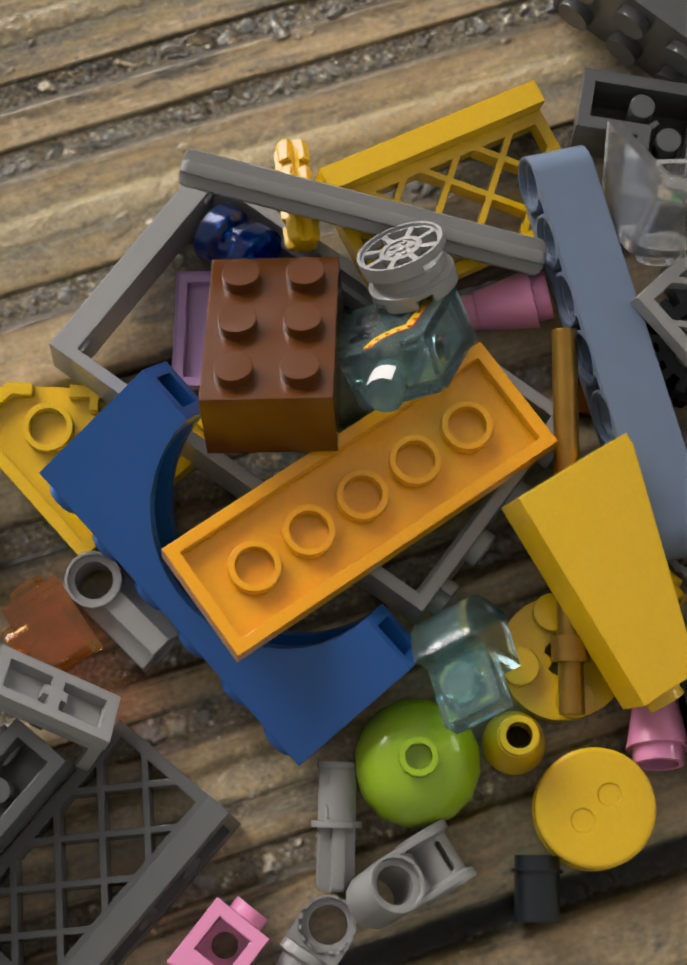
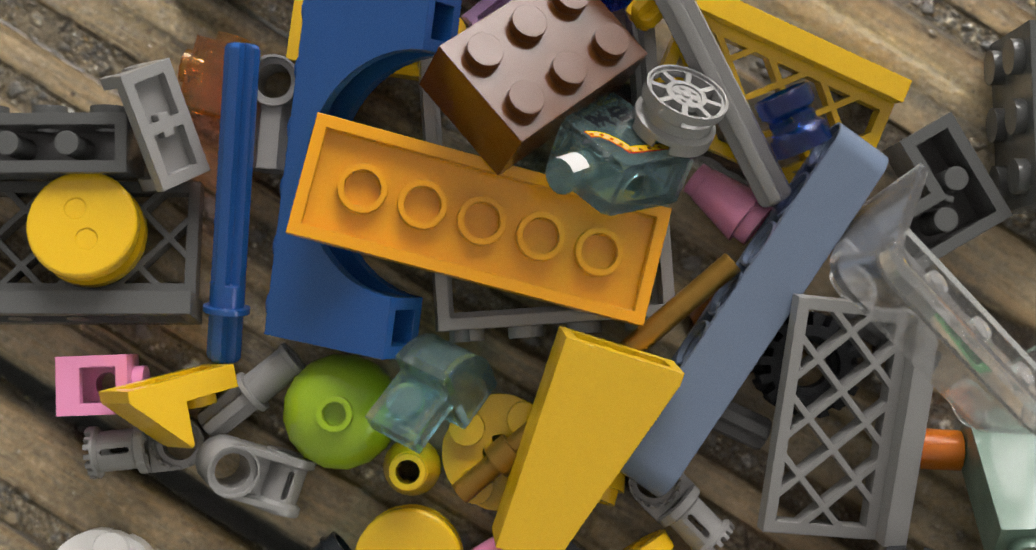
camera: 45 degrees right, 10 degrees up
none -> yellow head [26,174,148,288]
none -> yellow slope [99,364,238,448]
none -> blue axle [203,42,260,364]
none -> clear blue wheel [753,80,832,160]

